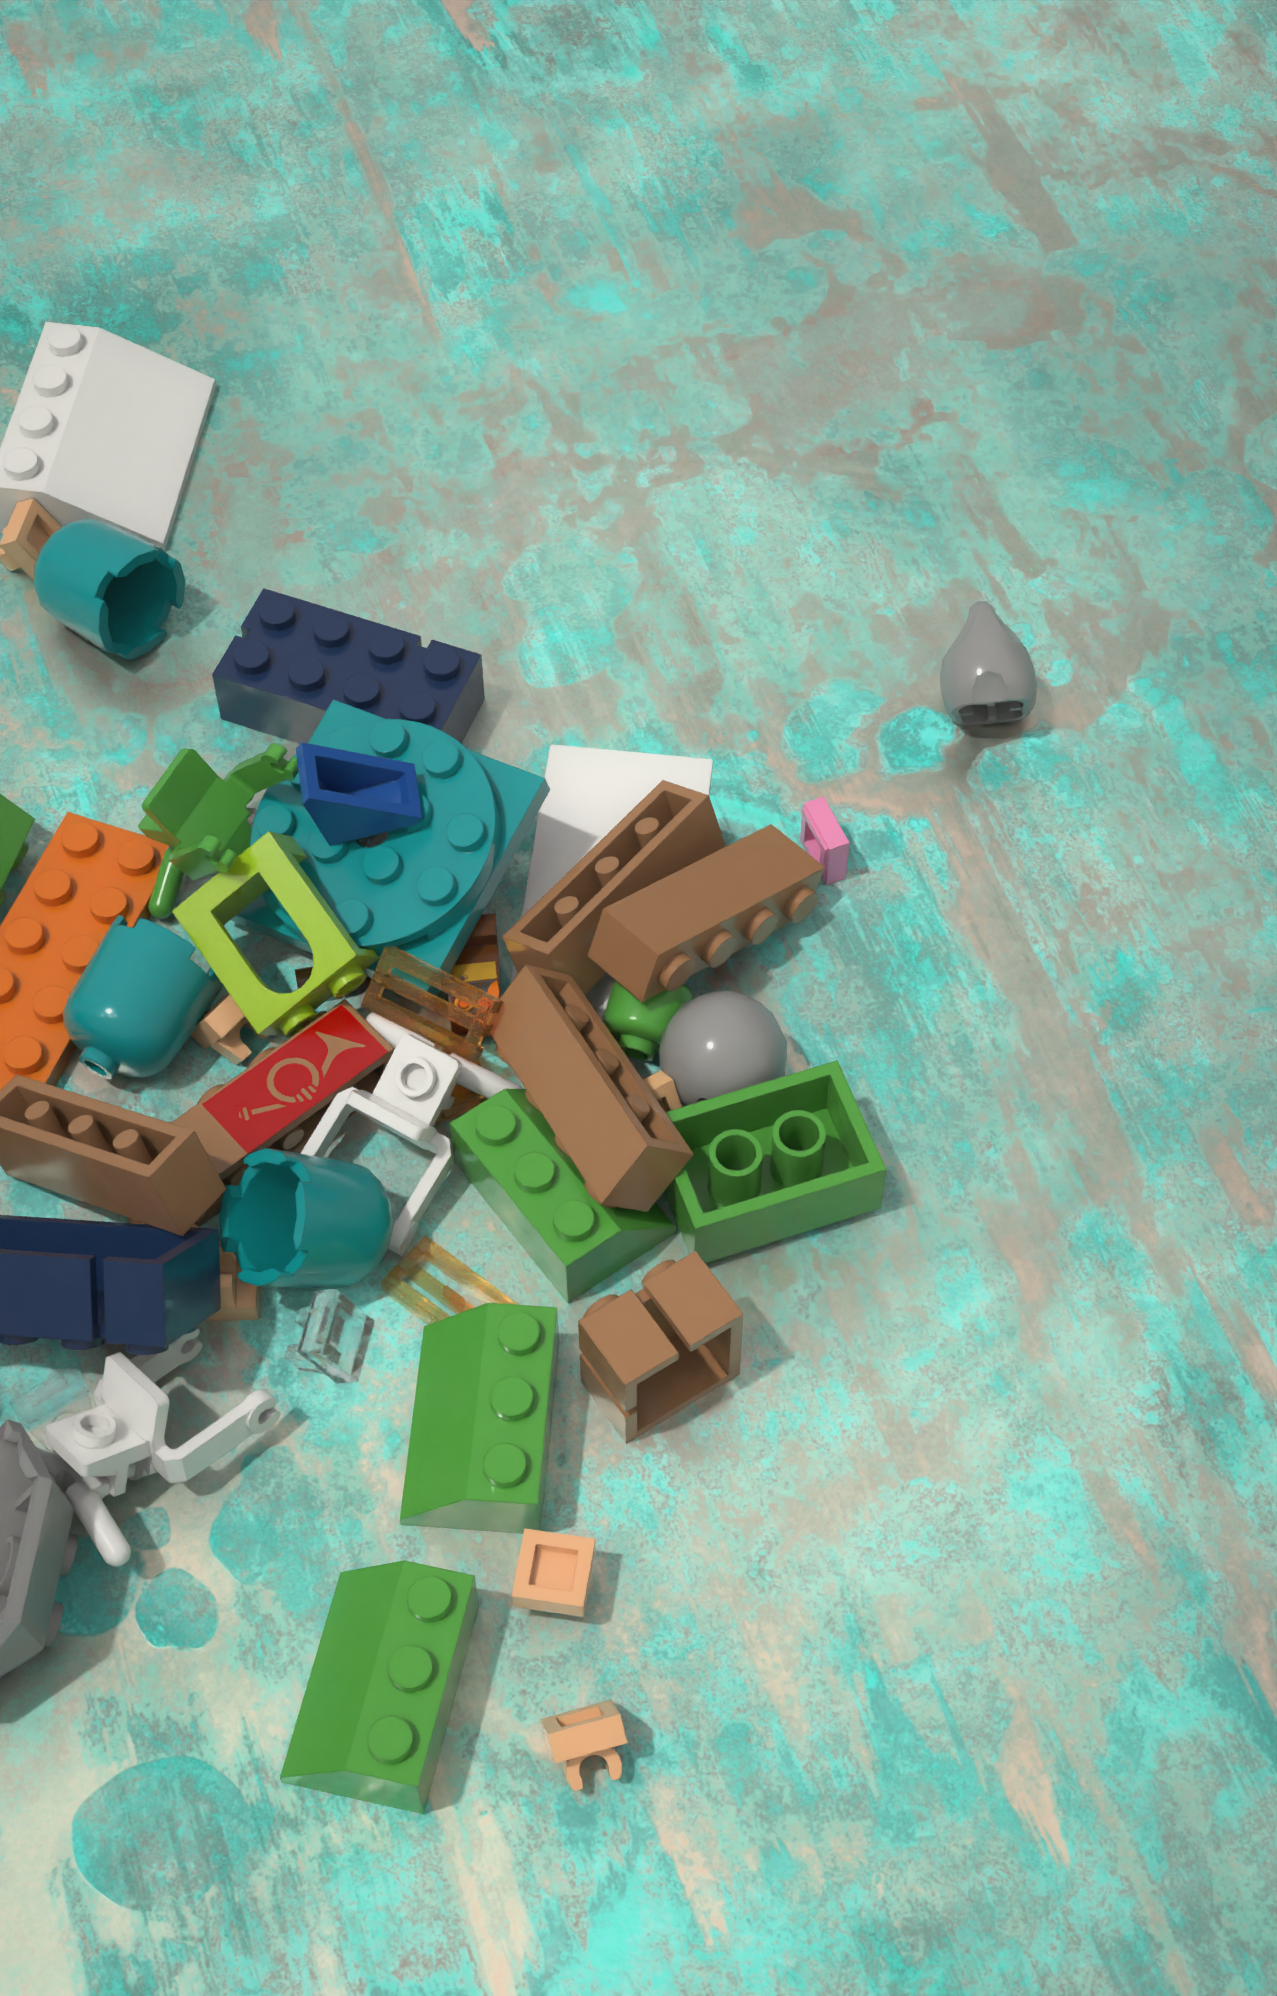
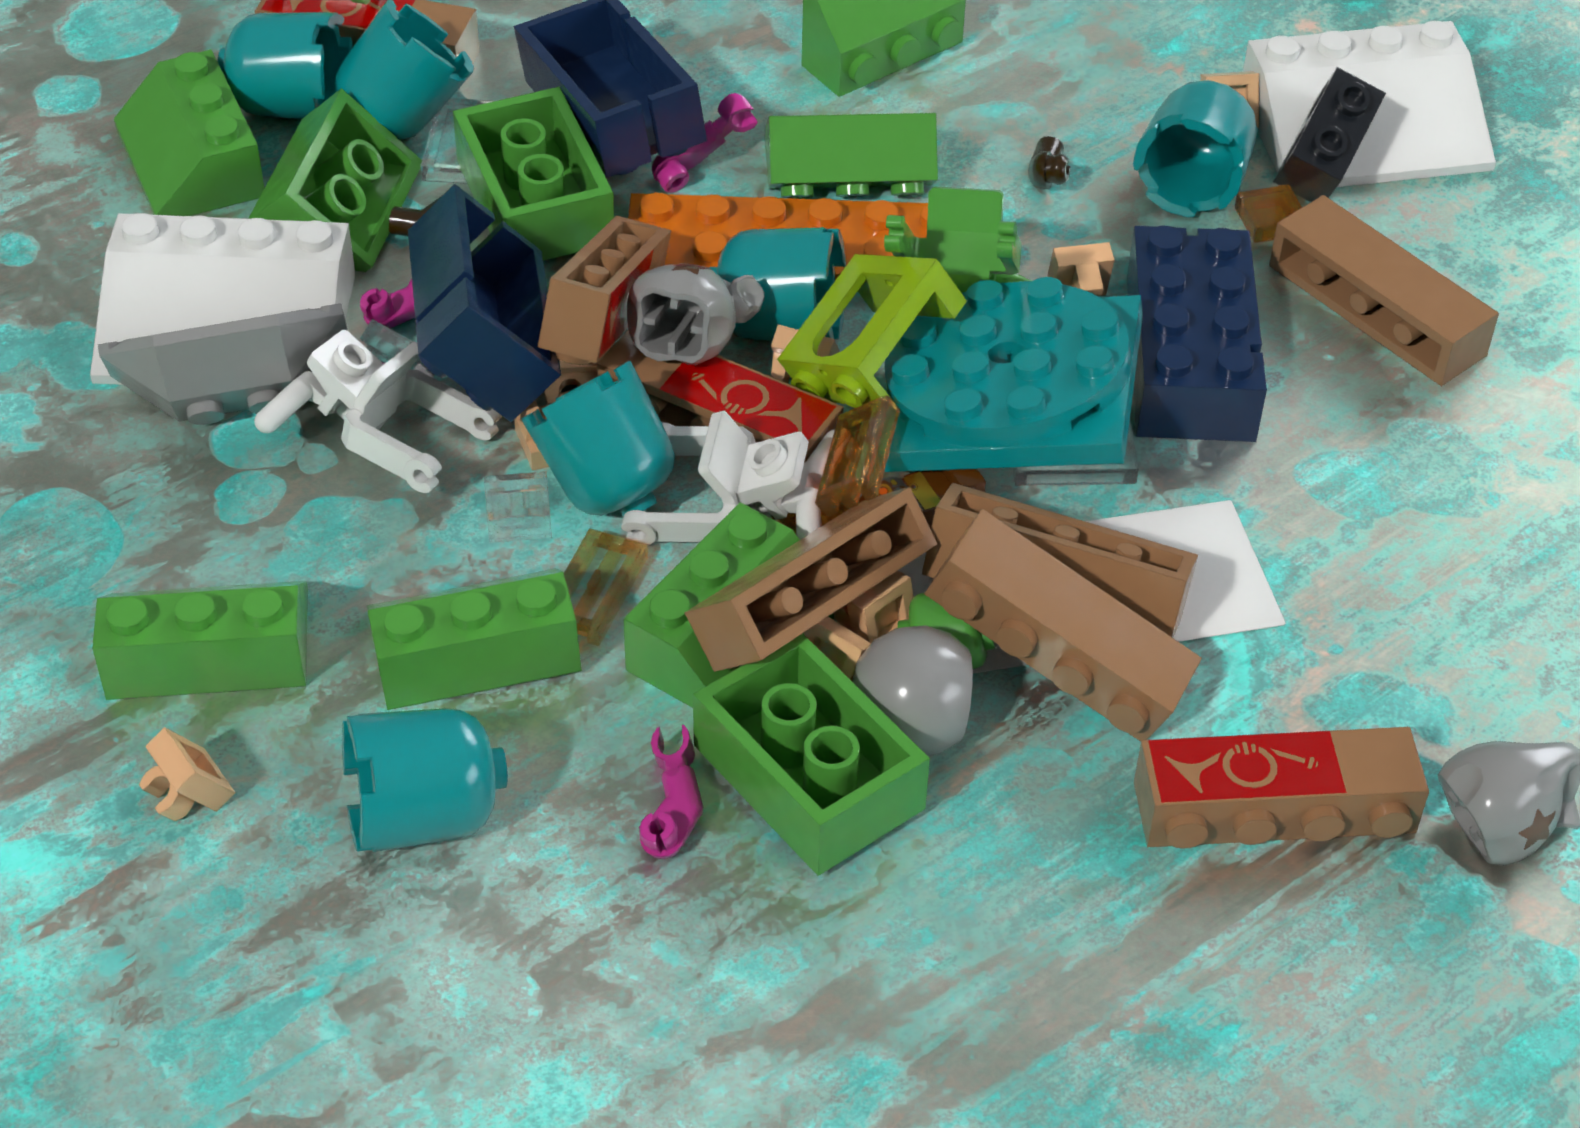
camera: 70 degrees right, 10 degrees down
blue slope [296,742,423,846] -> none
light nougat tile [512,1528,596,1617] -> none
medium nougat piece [578,1251,743,1444] -> none
bright pink tile [800,796,849,885] -> none
none -> teal cylinder [342,708,508,852]
none -> light grey piece [627,263,764,366]
none -> dark pink arm [639,725,704,859]
none -> dark brown arm [1028,136,1070,189]
none -> light nougat tile [1047,242,1115,296]
none -> medium nougat brick [1134,727,1429,849]
none -> clear orange tile [1234,184,1302,243]
none -> medium nougat brick [1269,195,1499,386]
none -> black brick [1273,67,1386,202]

